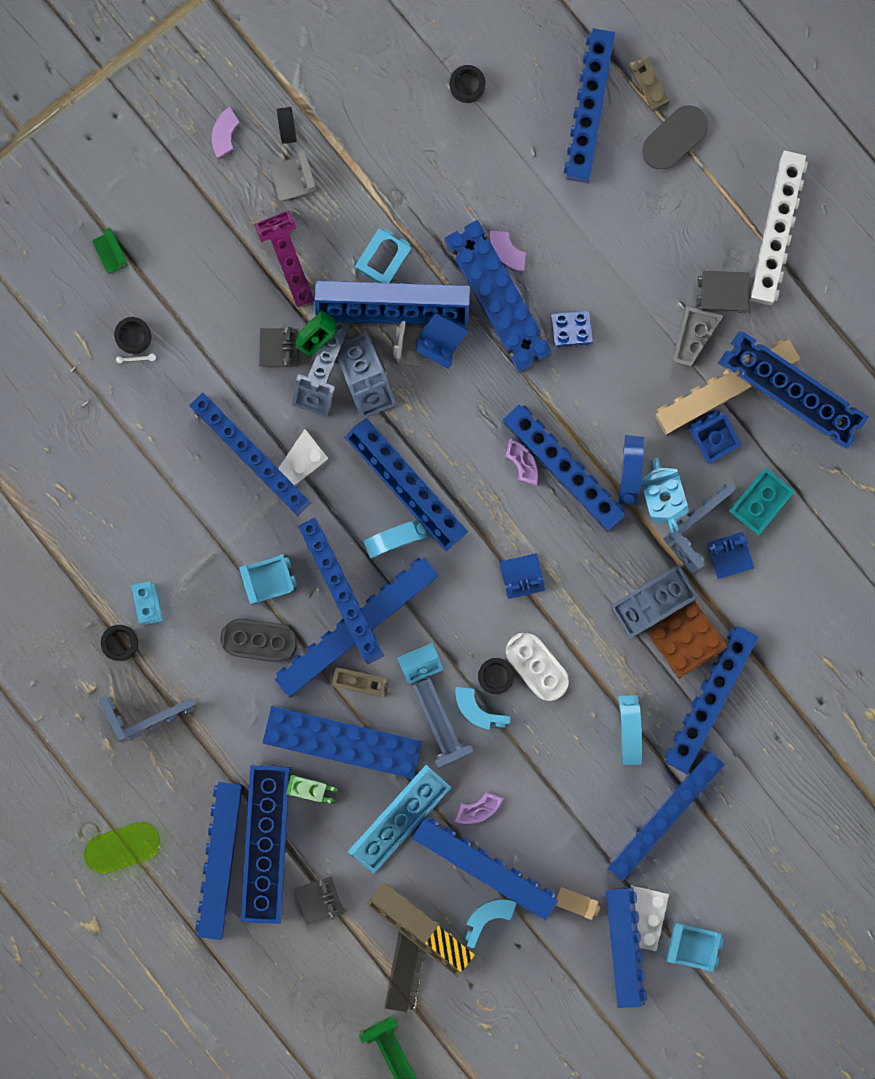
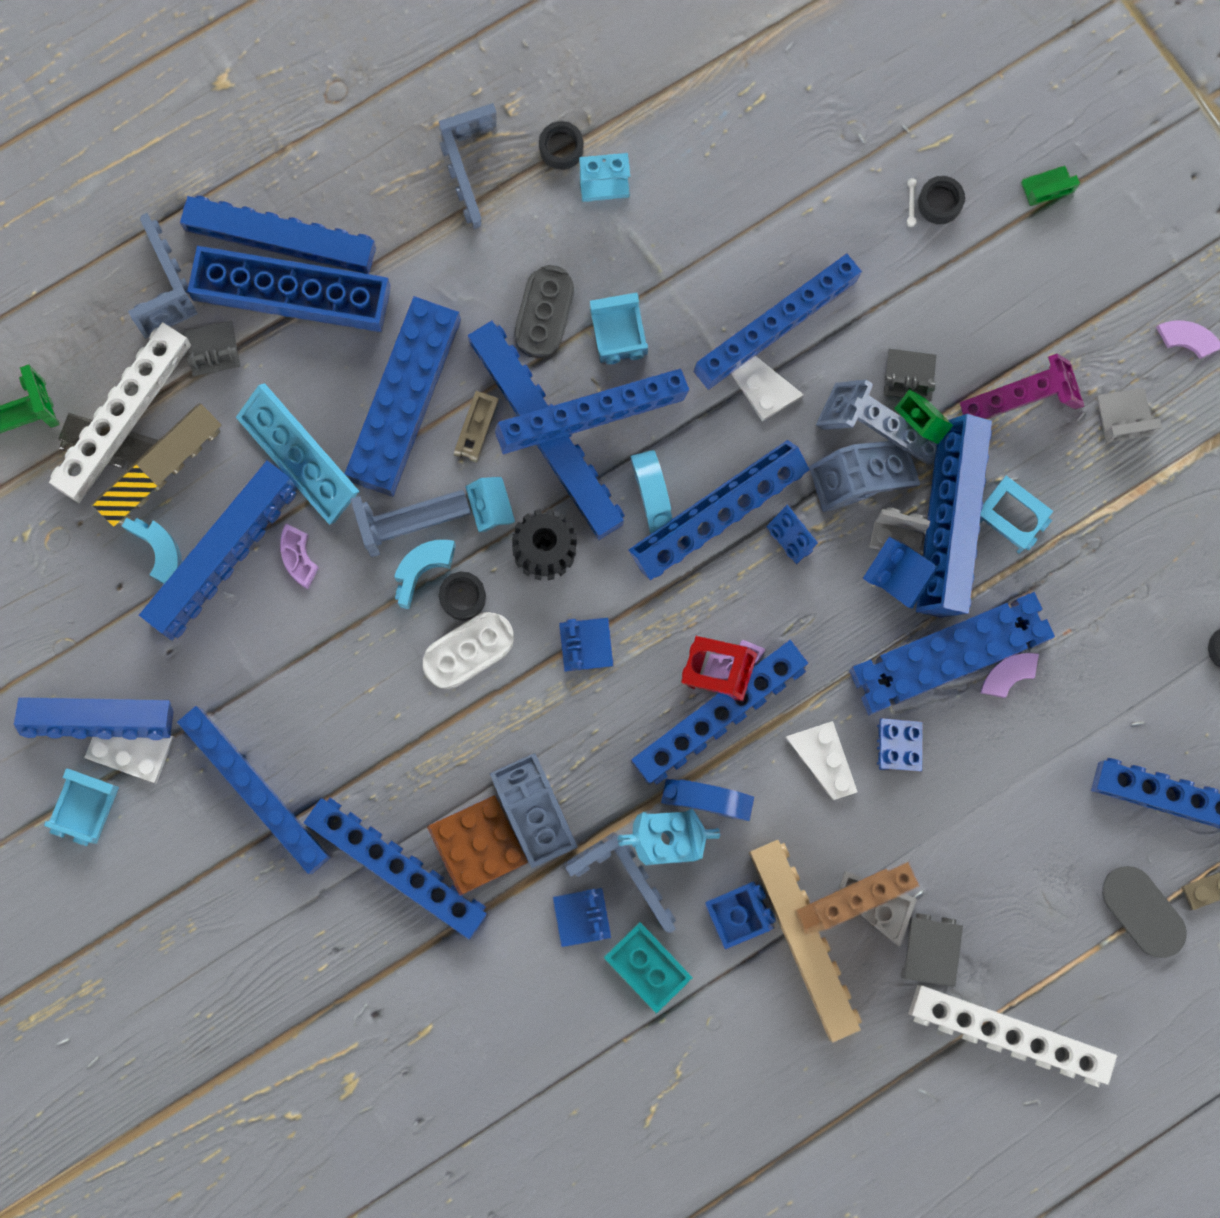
camera: 90 degrees right, 5 degrees down
clear neon green tile [84,822,160,874] -> none
black tyre [277,107,297,144] -> none
bright green hinge [286,775,339,804] -> none
tan bracket [556,887,600,920] -> none
medium azure arch [619,695,642,765] -> none
blue brick [718,331,869,449] -> none
none -> white brick [49,322,191,504]
none -> sand blue bracket [128,213,198,339]
none -> black wheel [512,509,577,580]
none -> red panel [681,636,757,701]
none -> blue hinge [766,504,818,565]
none -> white wing [785,721,857,800]
none -> medium nougat panel [795,862,919,934]

